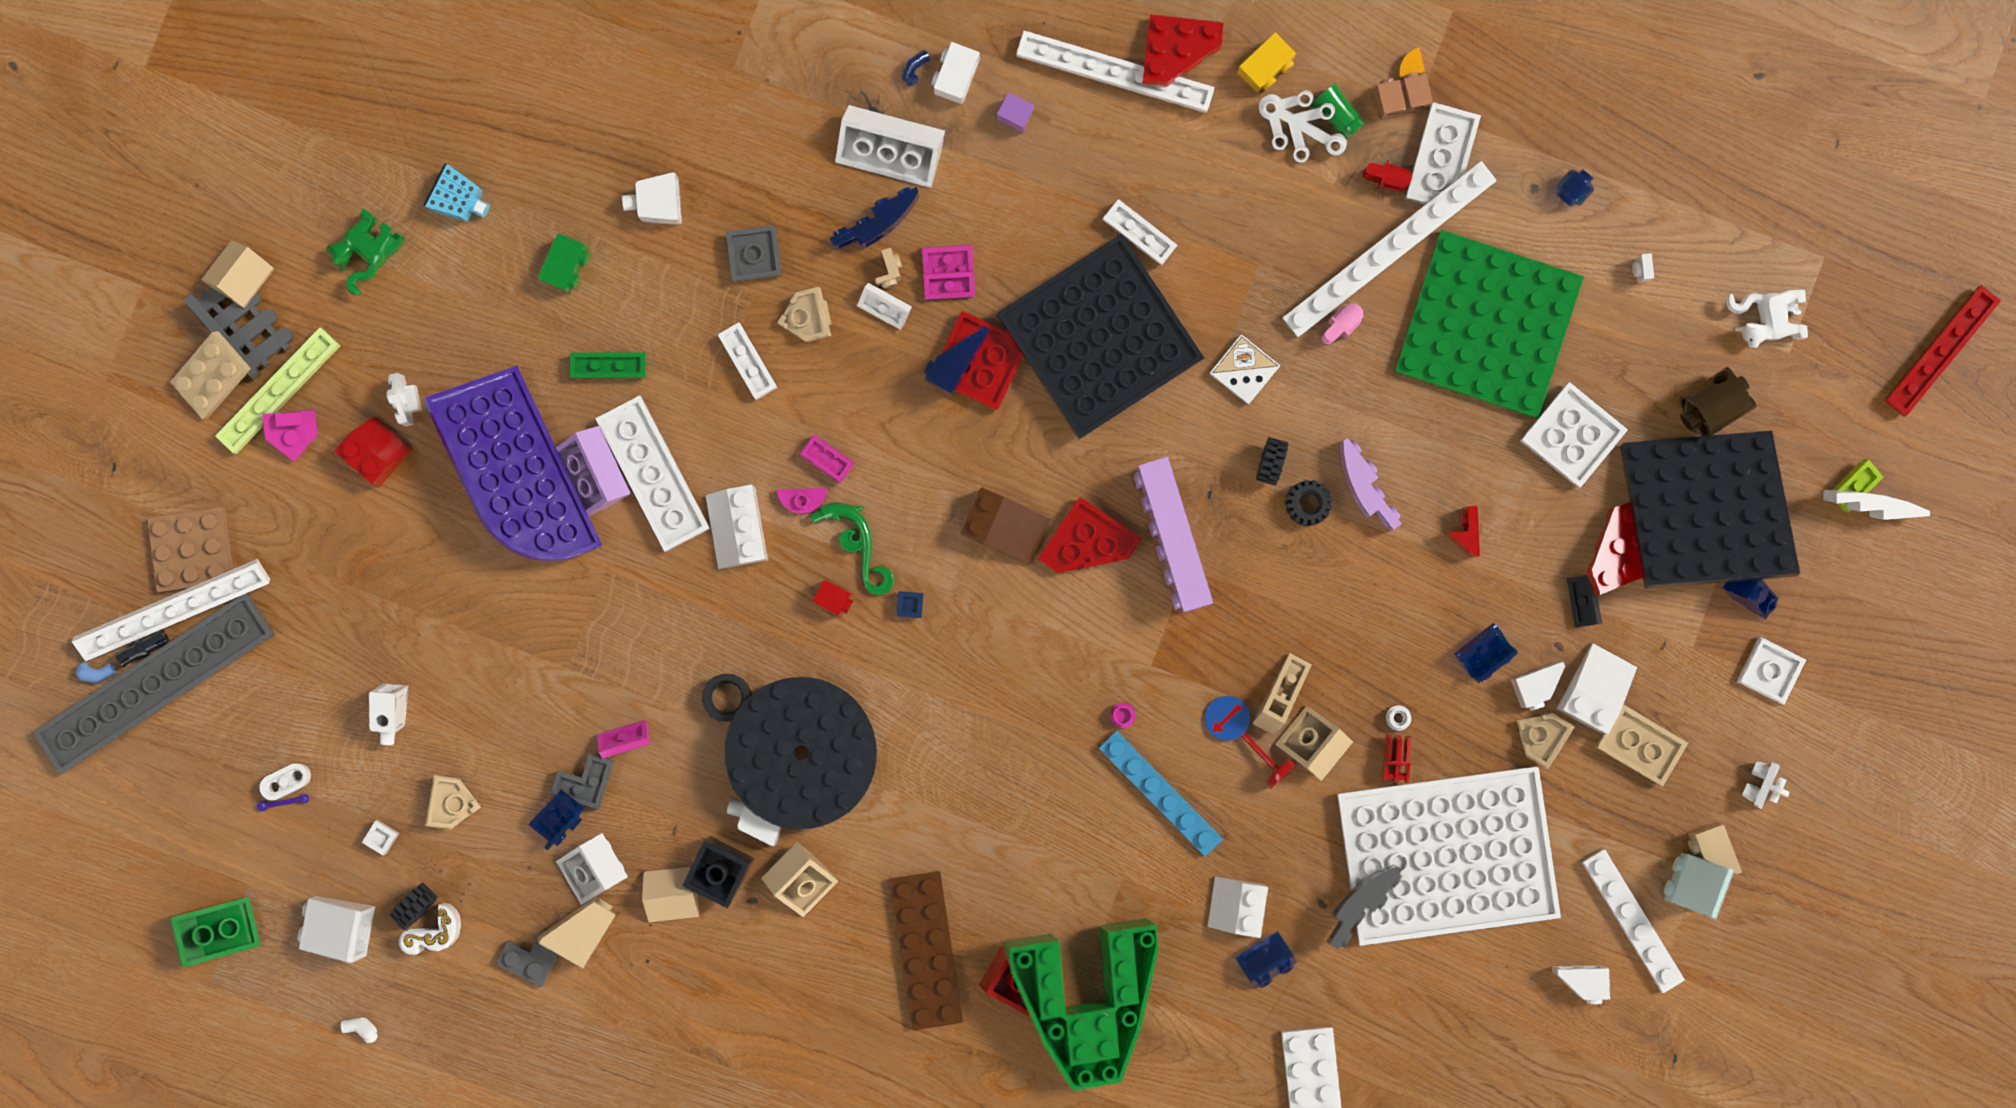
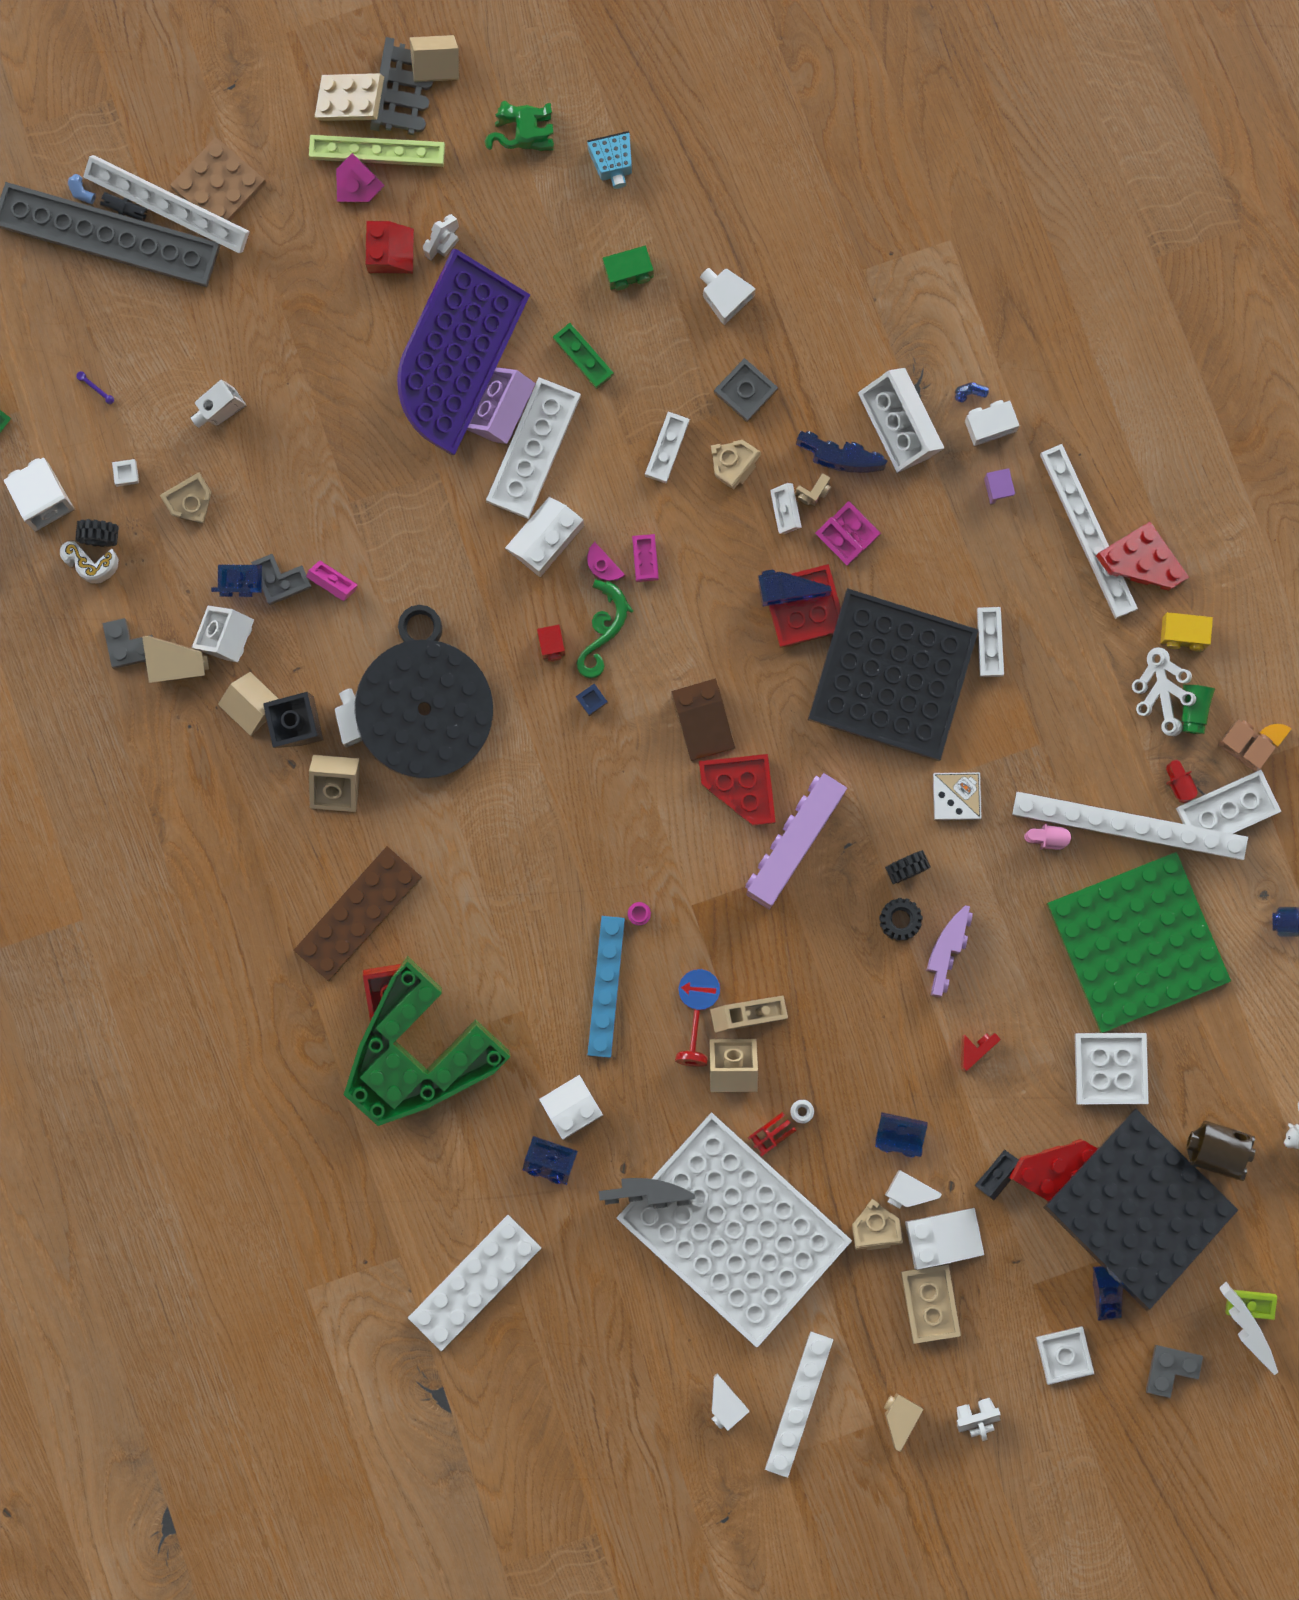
camera: 50 degrees right, 5 degrees down
white plate [260,763,311,800] -> none
white plate [1632,253,1654,283] -> none
light aqua slope [1664,852,1734,919] -> none
none -> dark grey plate [1146,1345,1203,1398]

